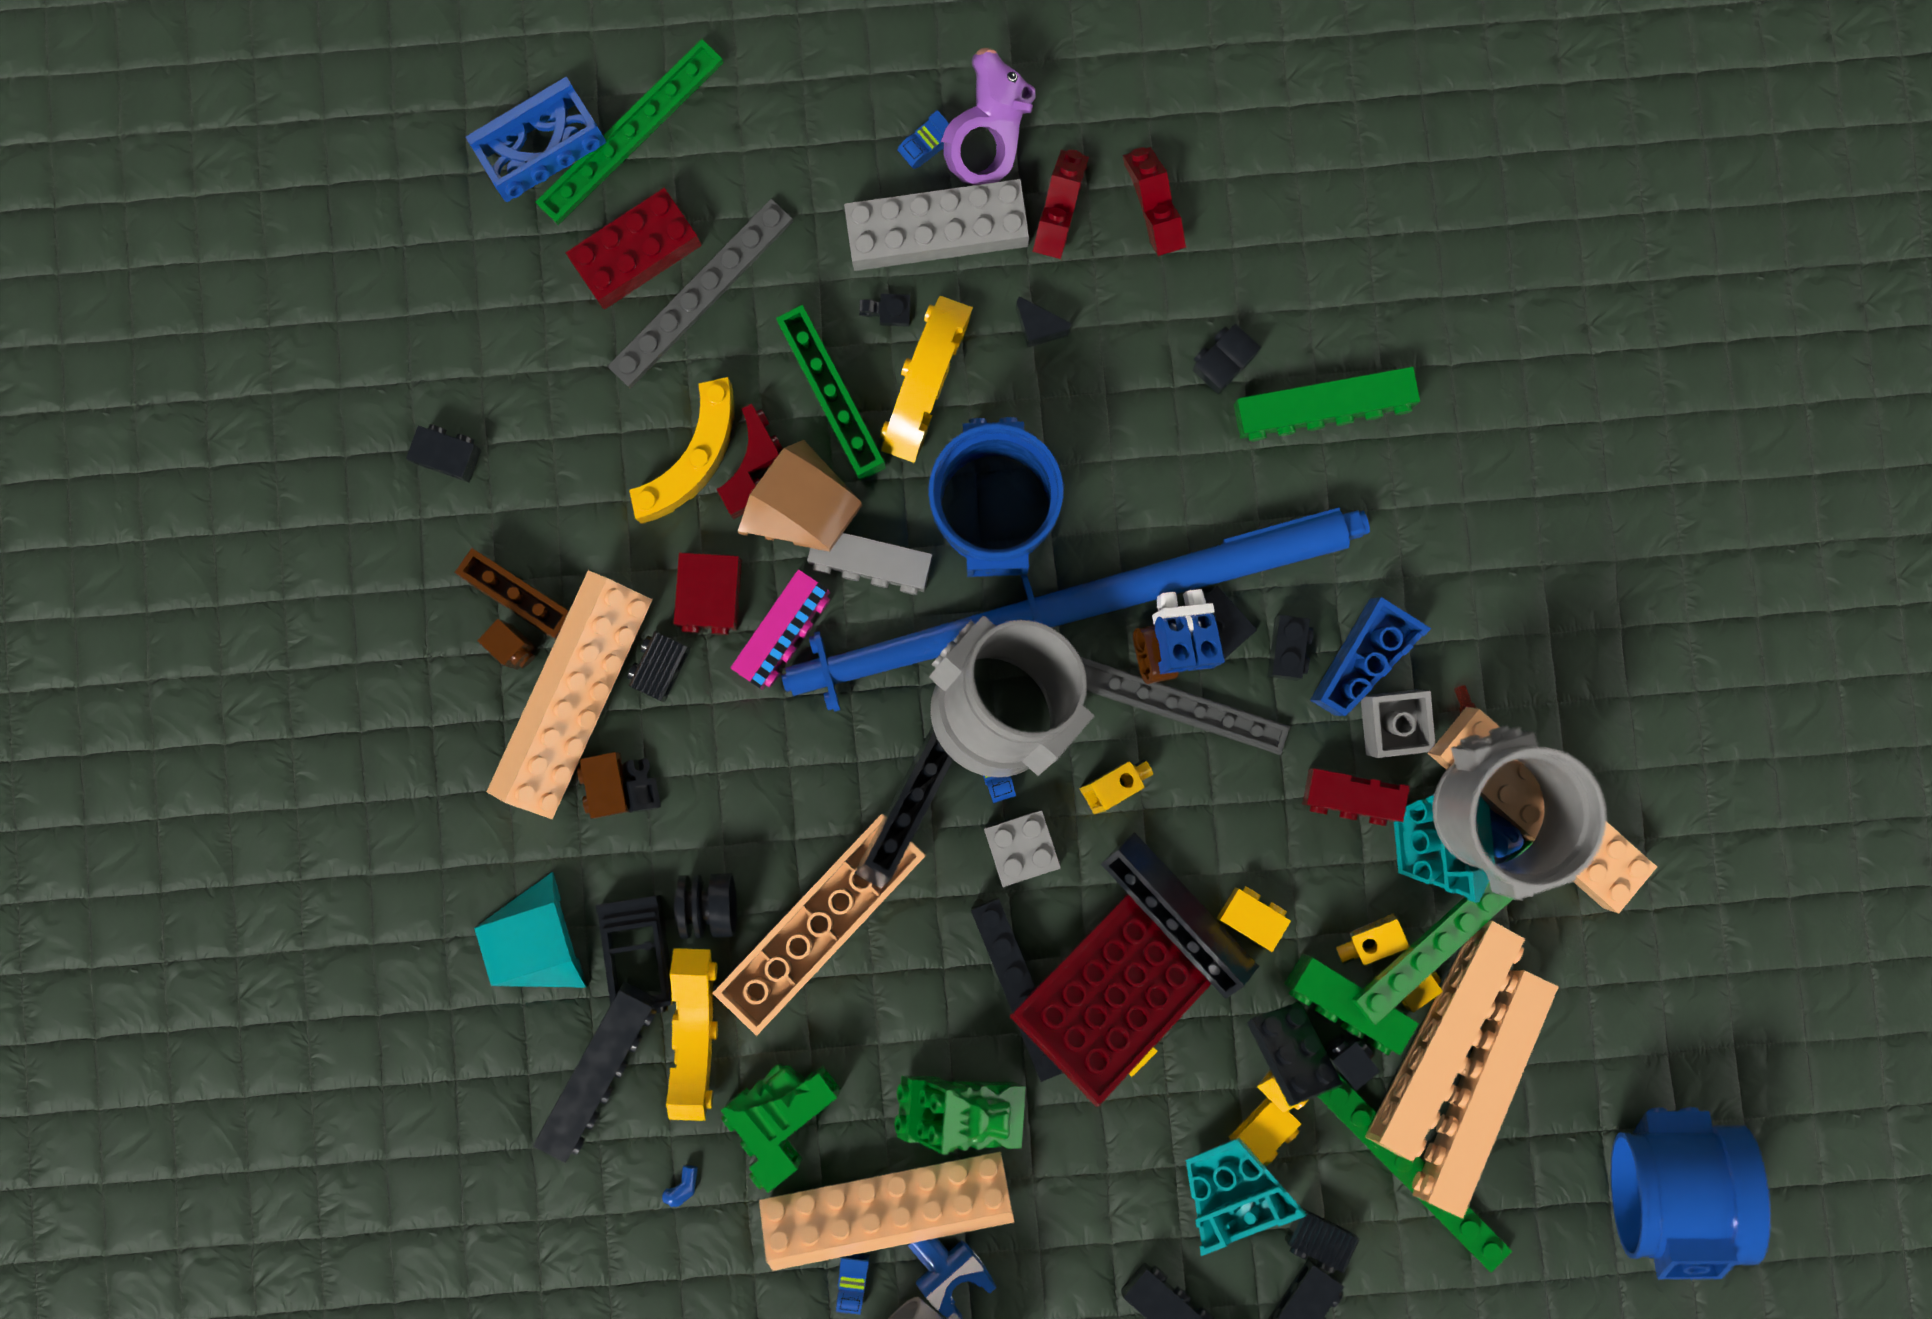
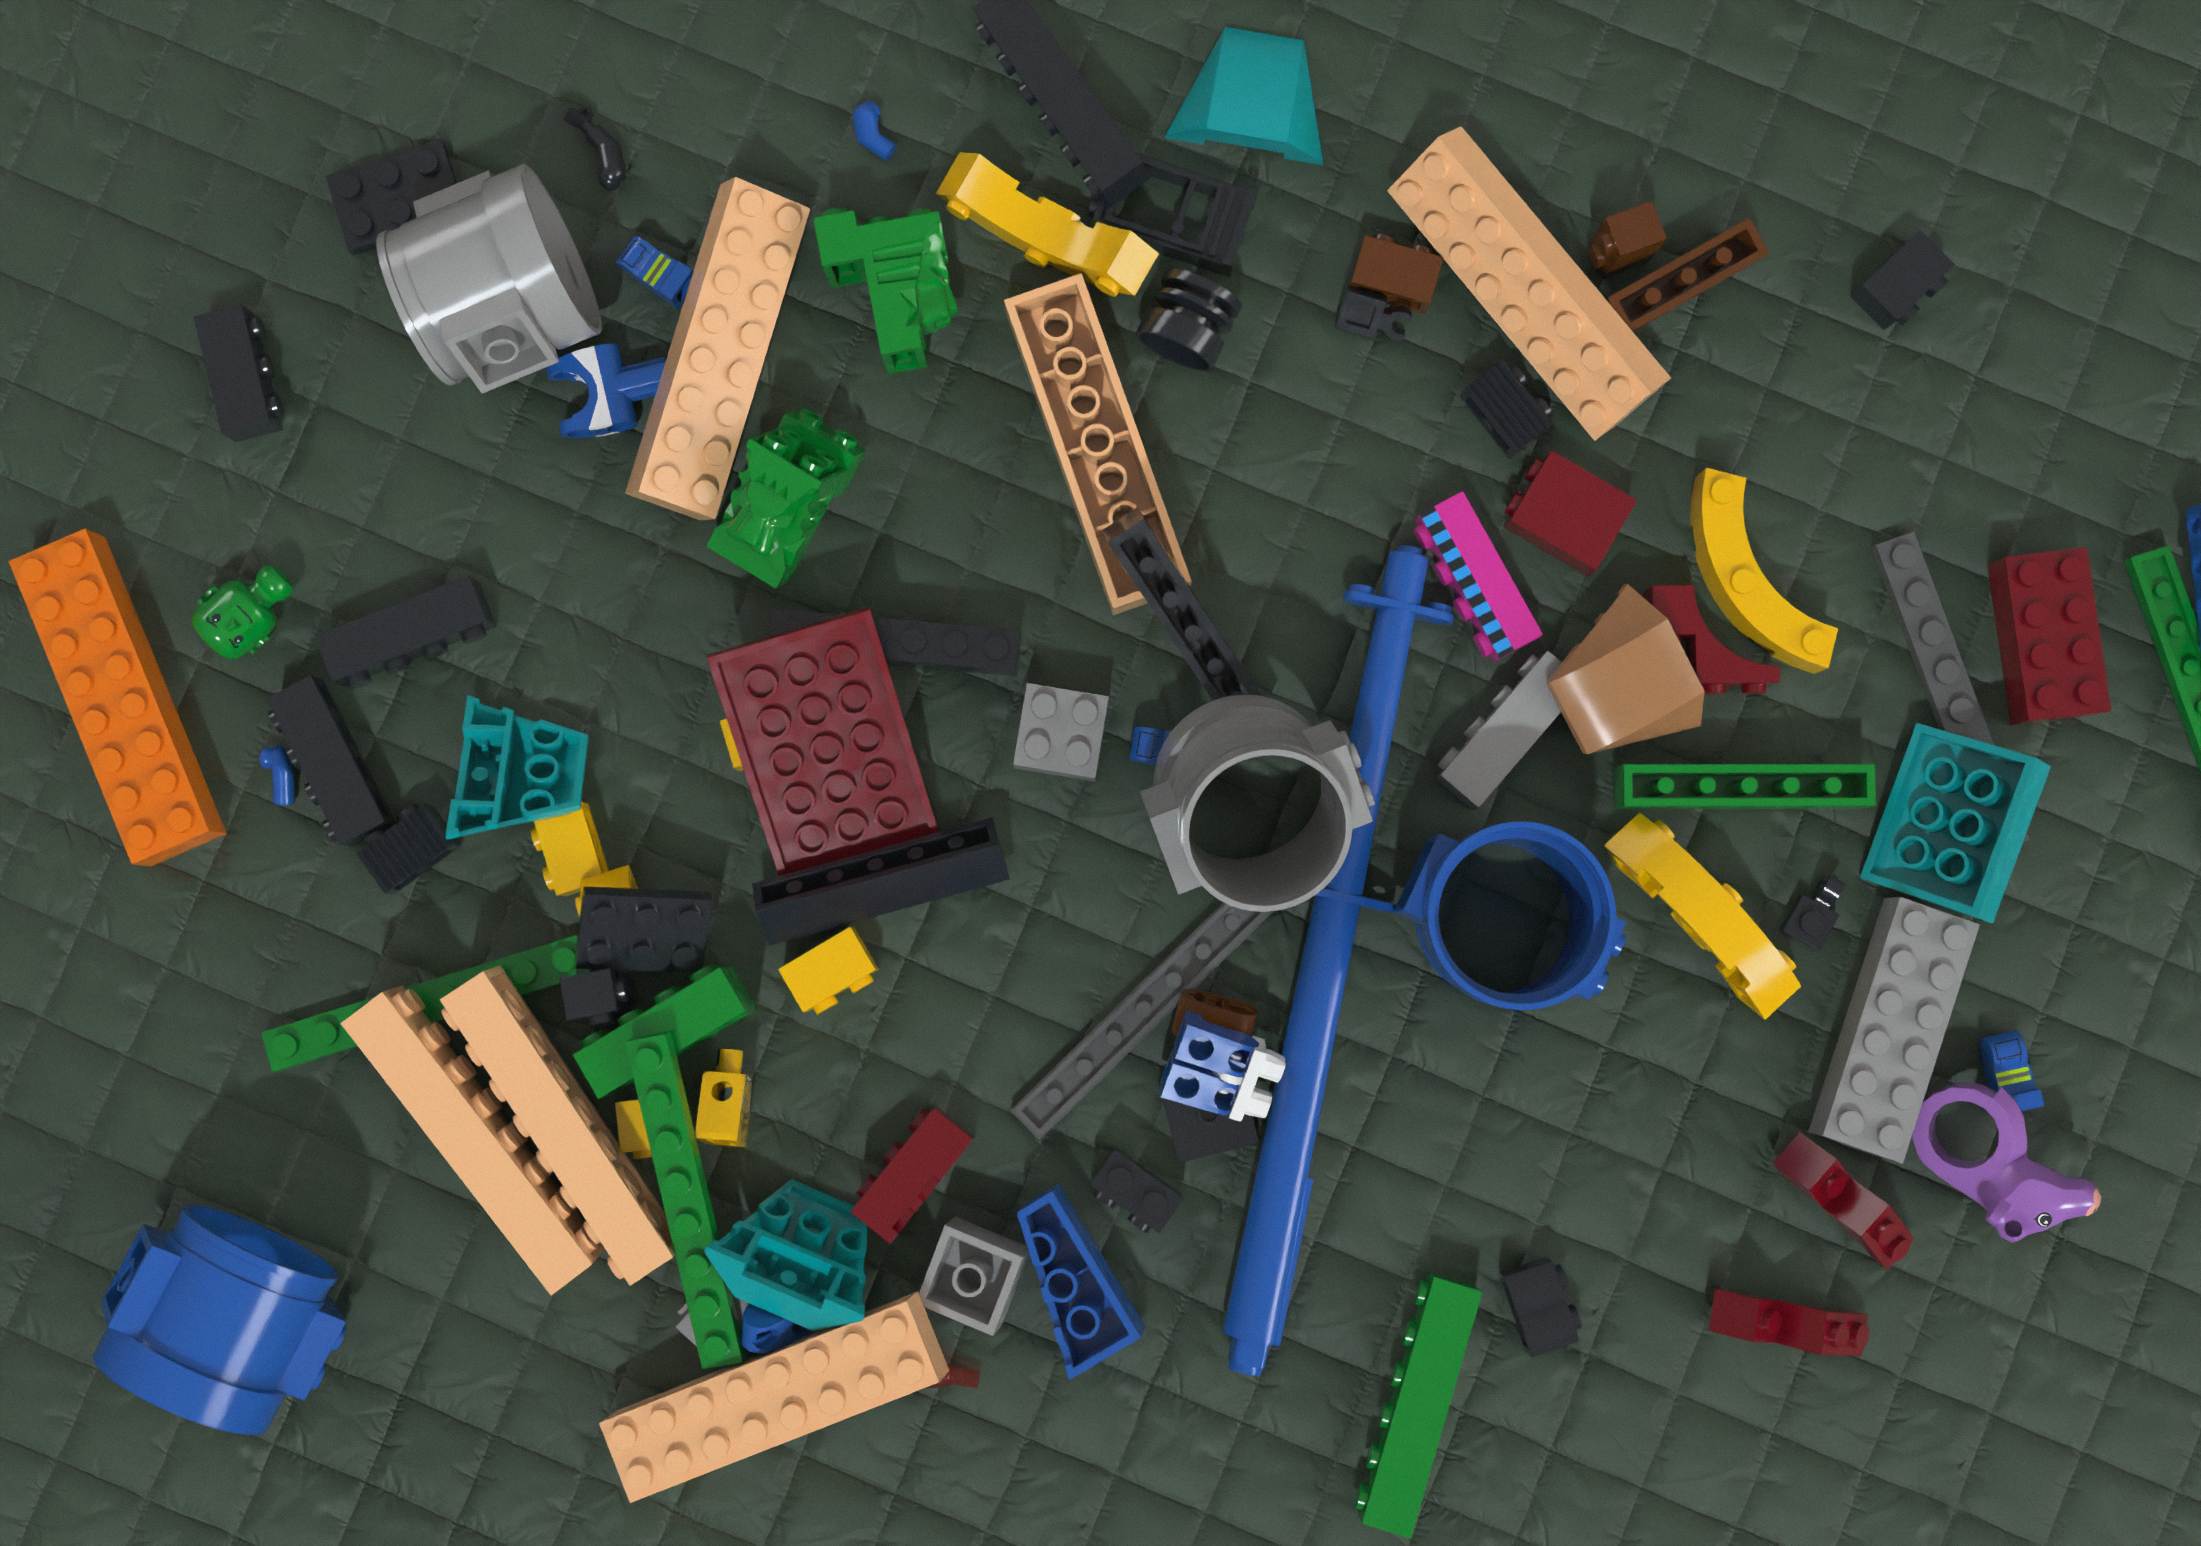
camera: 115 degrees right, 0 degrees up
black slope [1016,296,1072,348] -> none
yellow torso [1079,759,1153,814] -> none
light grey cylinder [1433,726,1606,900] -> none
none -> teal slope [1860,723,2051,924]

